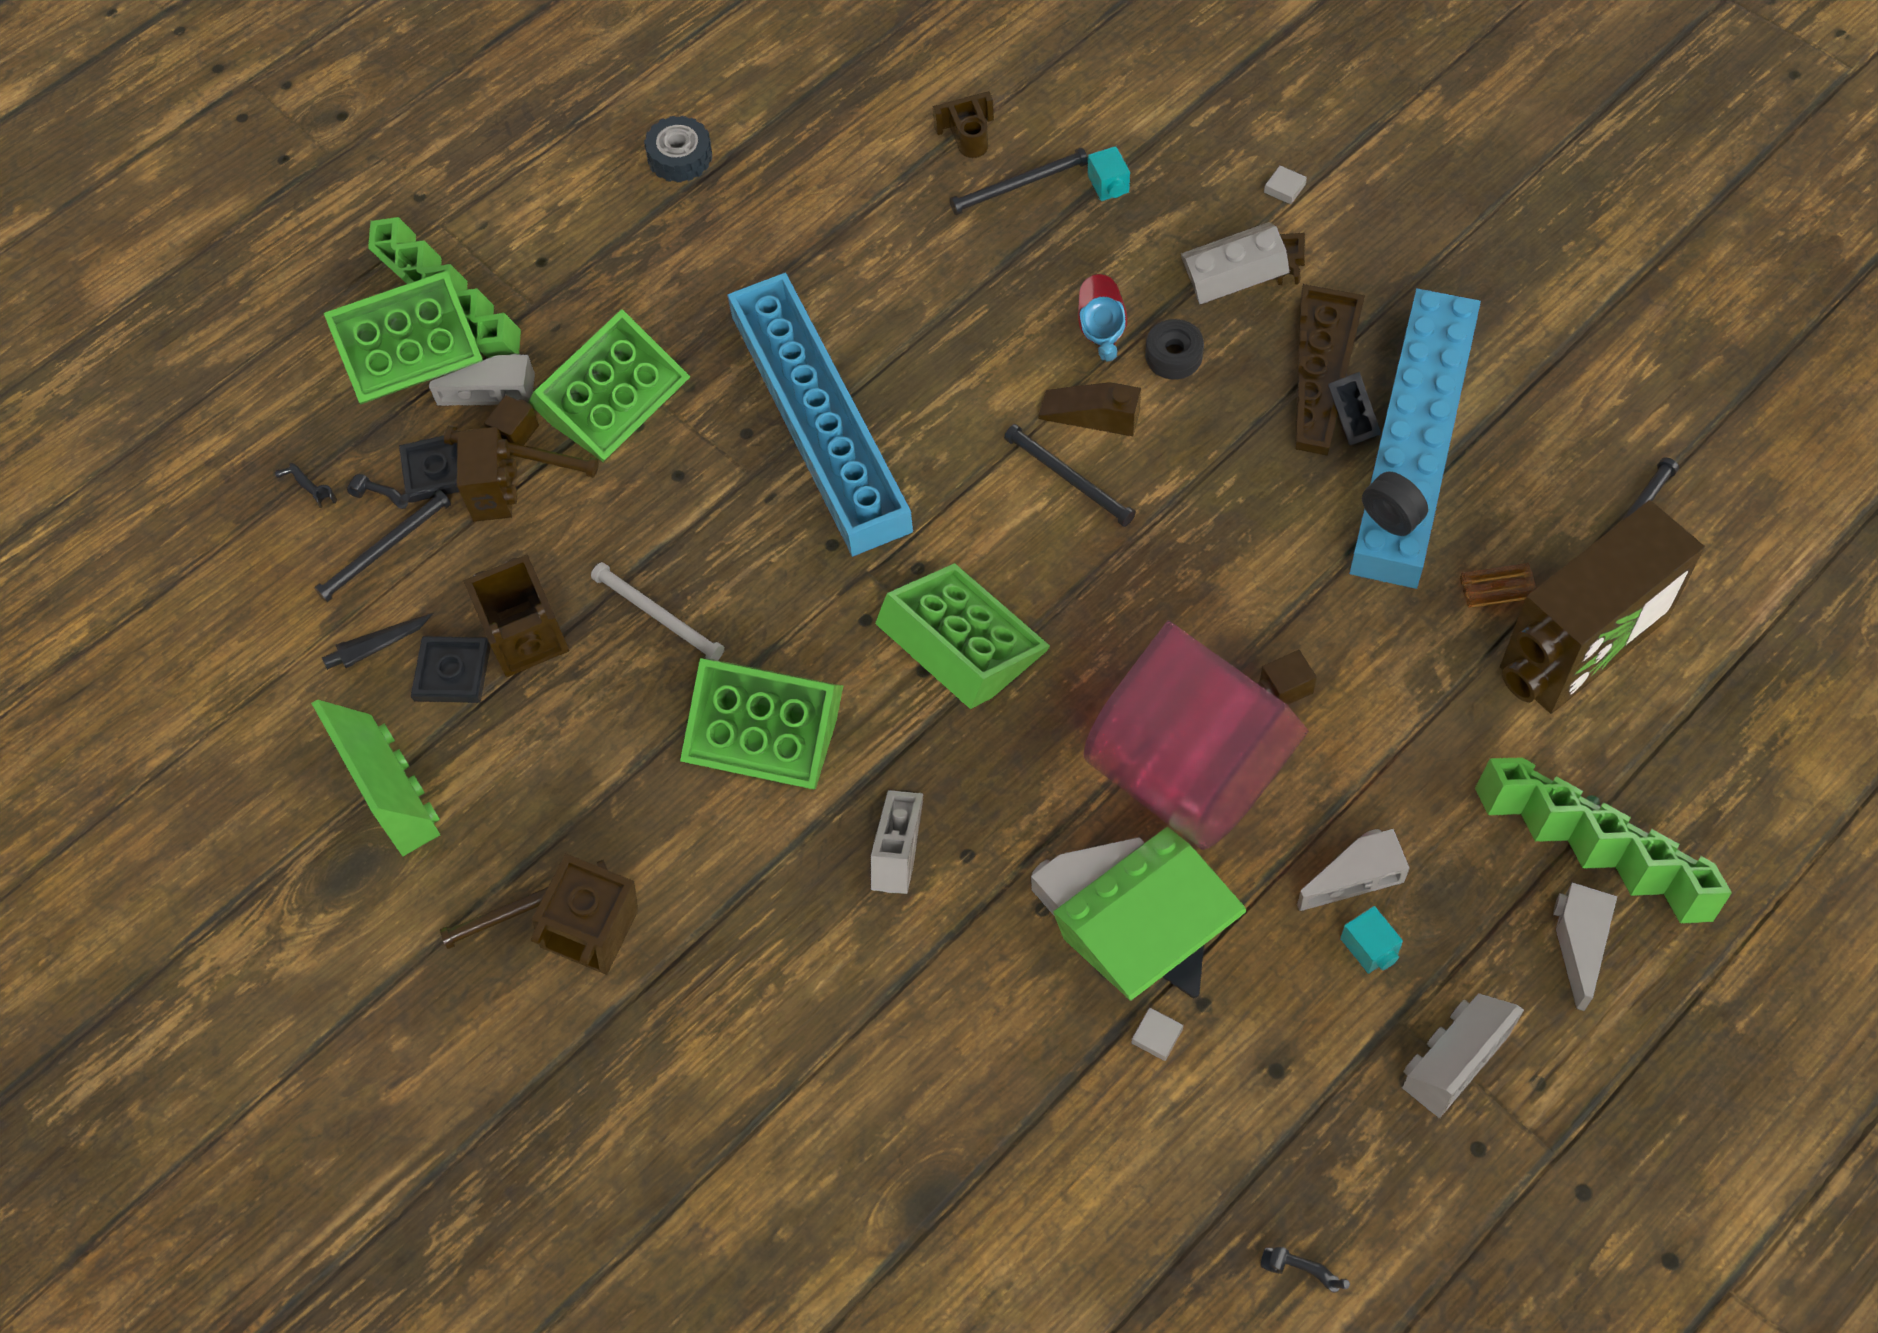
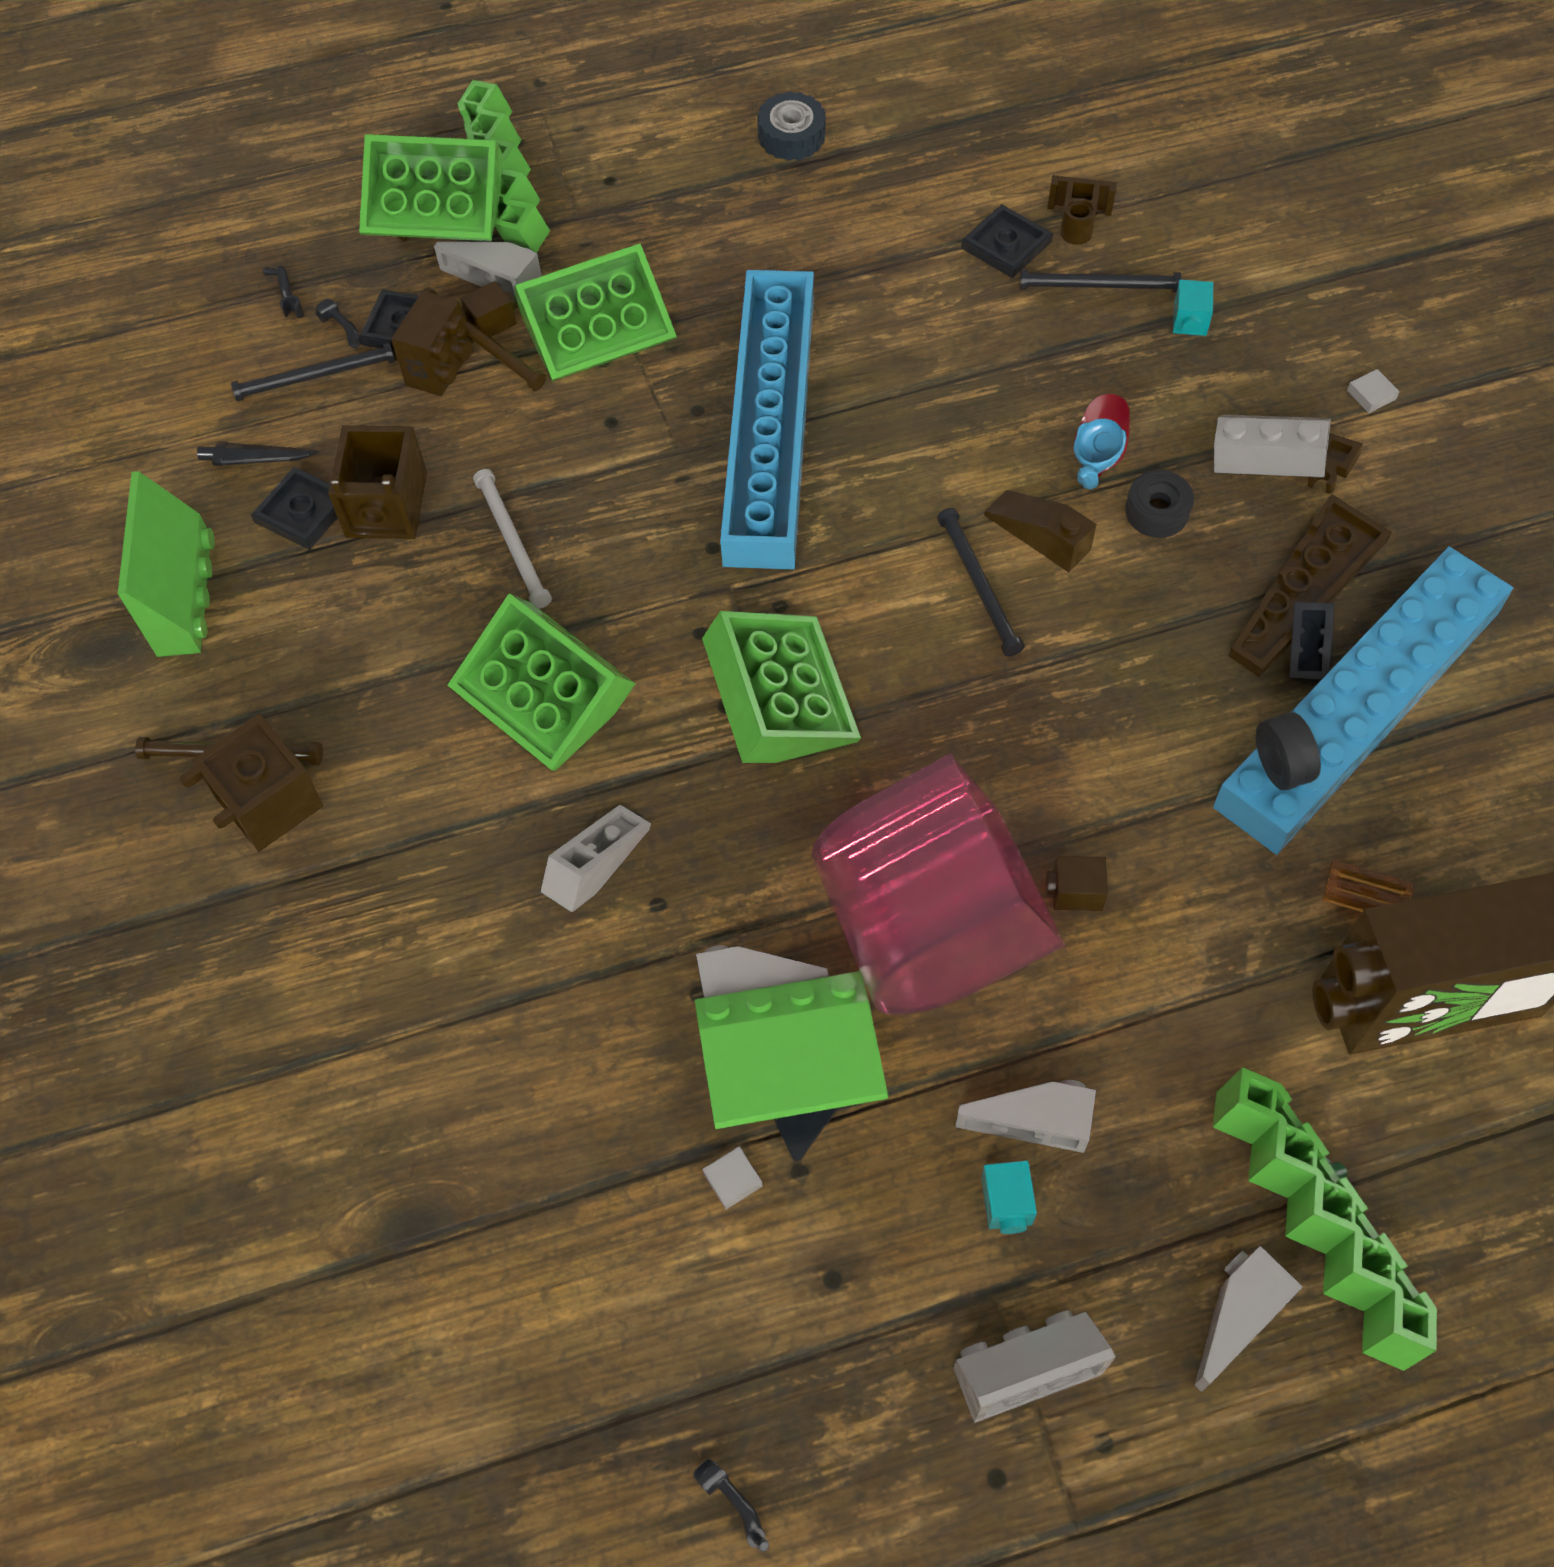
camera: 25 degrees right, 0 degrees up
none -> black tile [961,204,1053,278]

